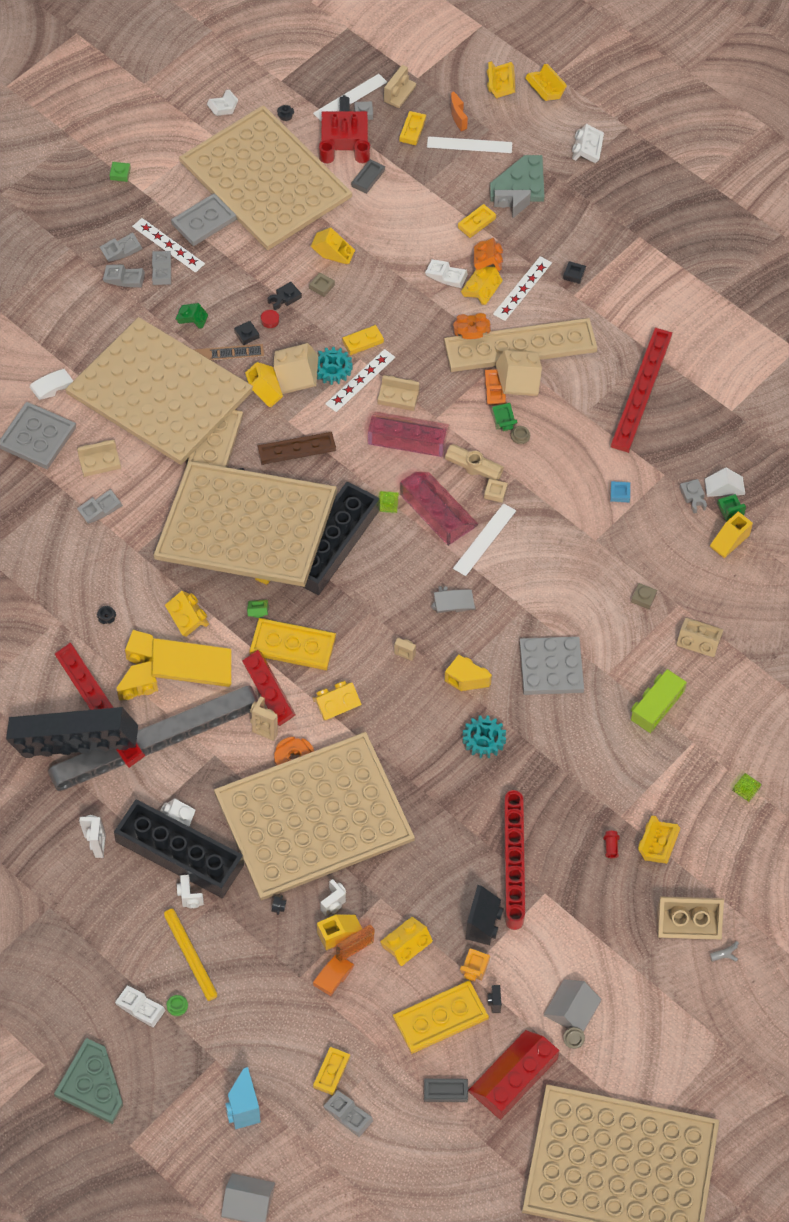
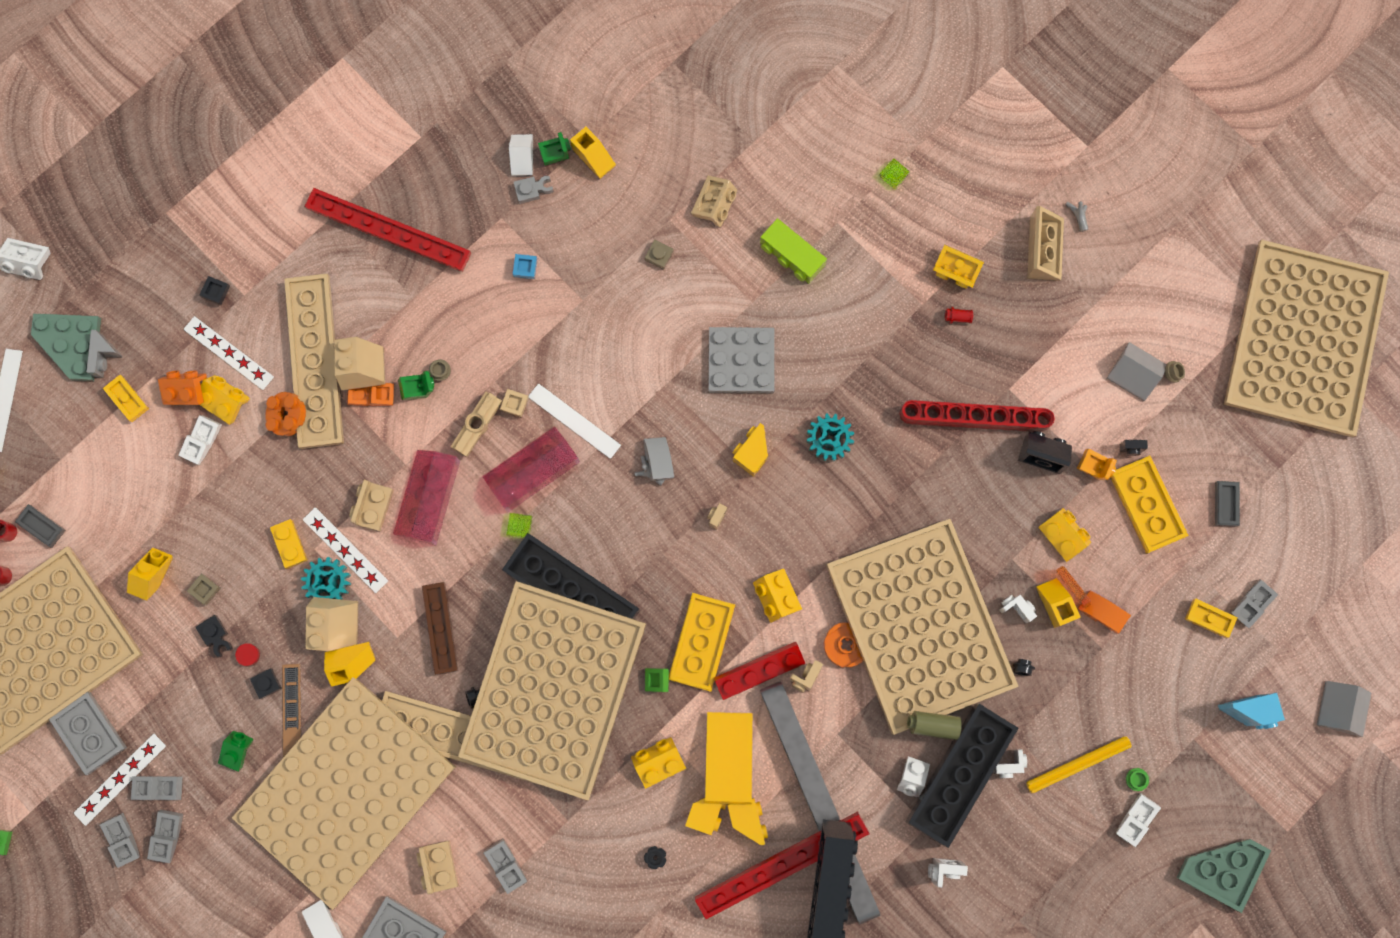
camera: 85 degrees left, 20 degrees up
red slope [468,1030,560,1120] -> none
none -> olive brick [907,711,961,740]

